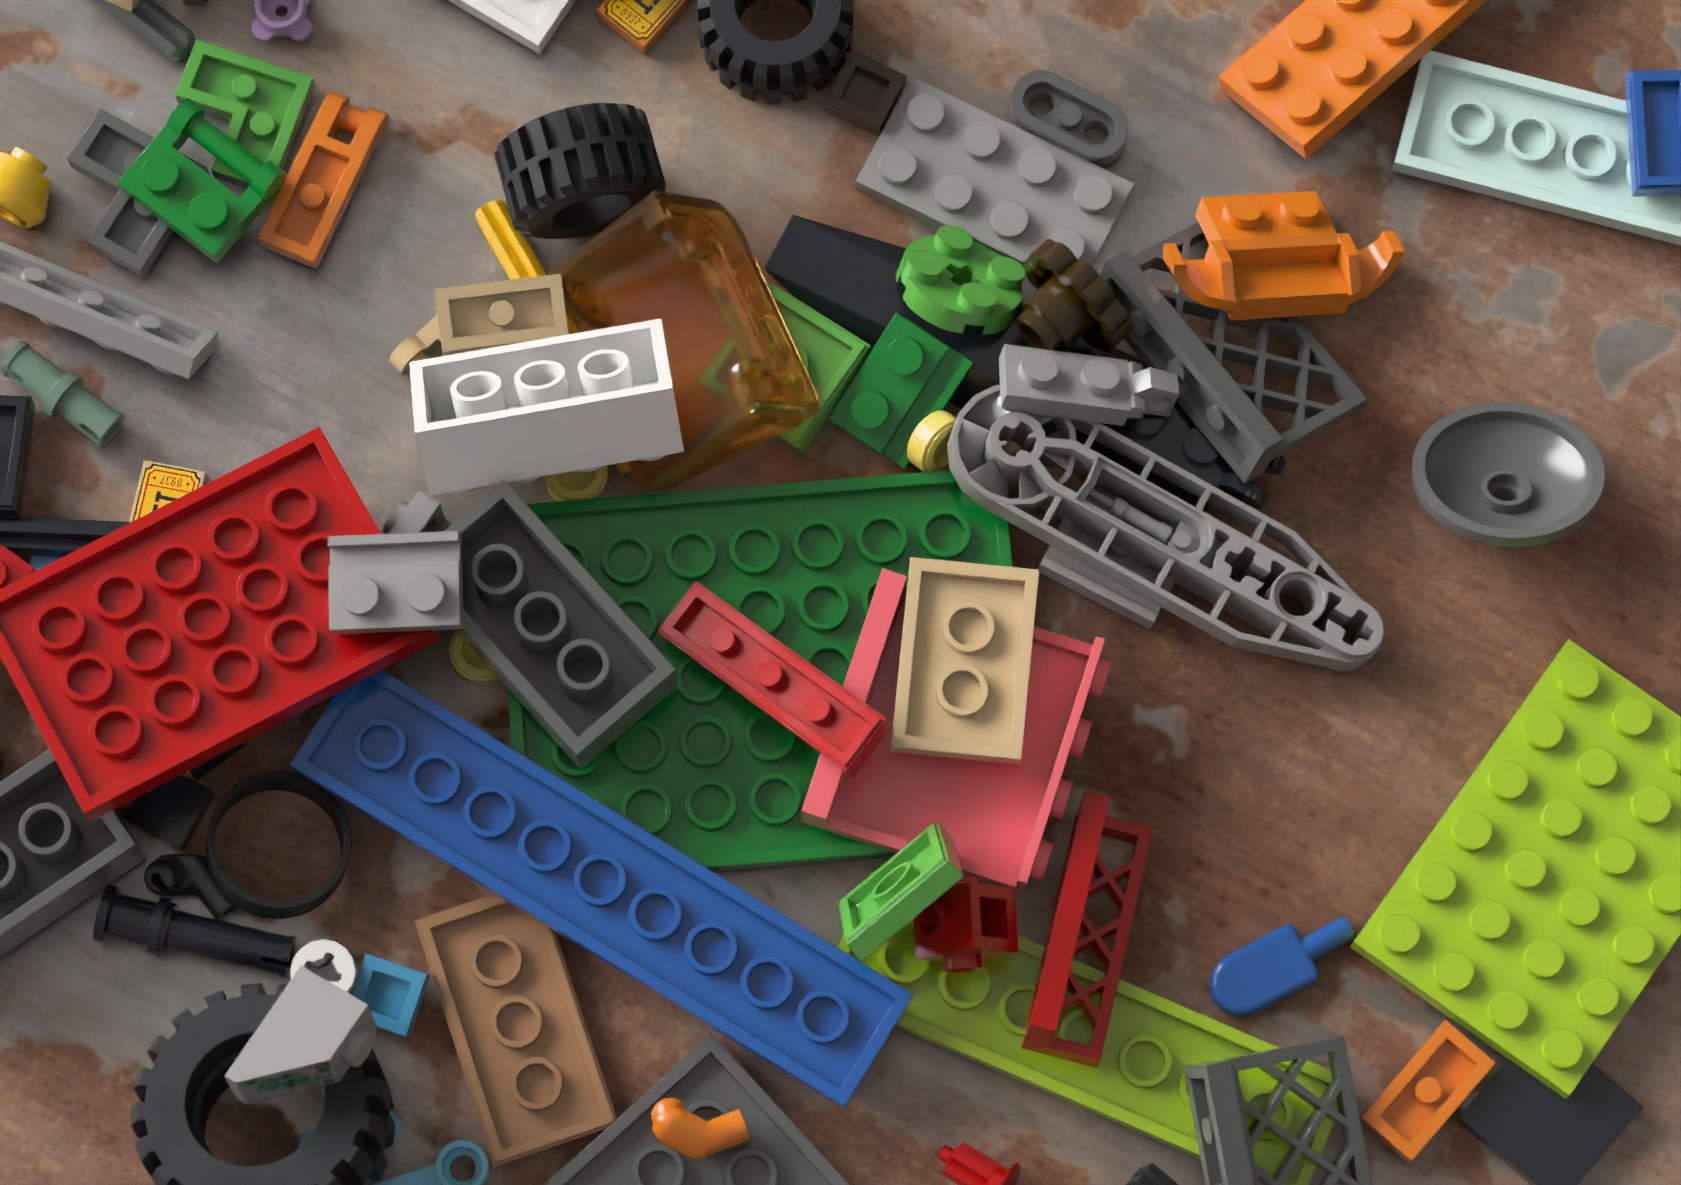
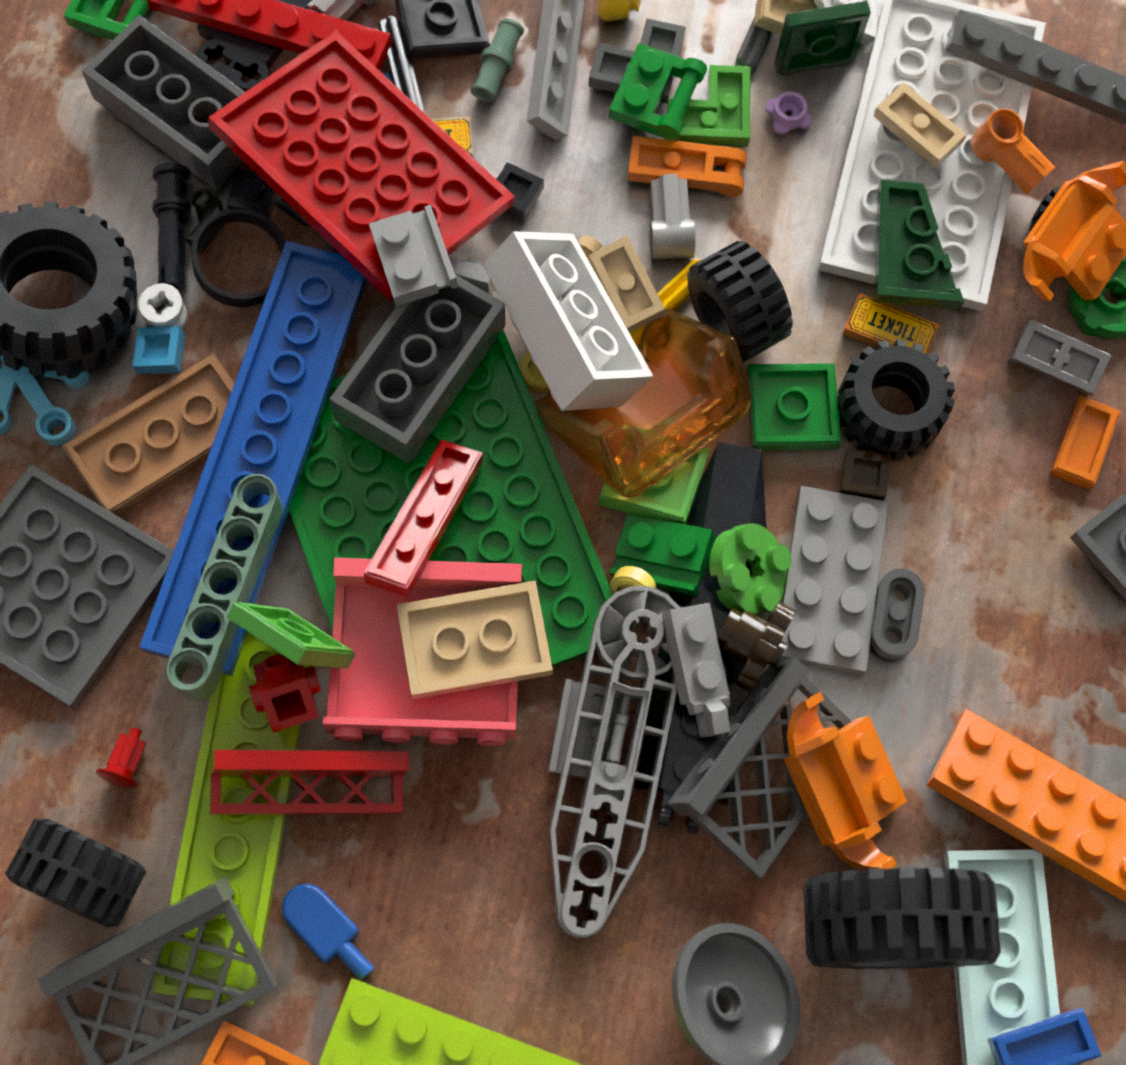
camera: 70 degrees right, 5 degrees down
light grey slope [225,966,377,1104] -> none
orange arm [651,1098,751,1159] -> none
none -> sand green beam [166,474,283,701]
none -> black plate [497,162,544,220]
none -> light grey piece [649,174,696,259]
none -> green plate [746,363,841,451]
none -> black tyre [803,867,1001,969]

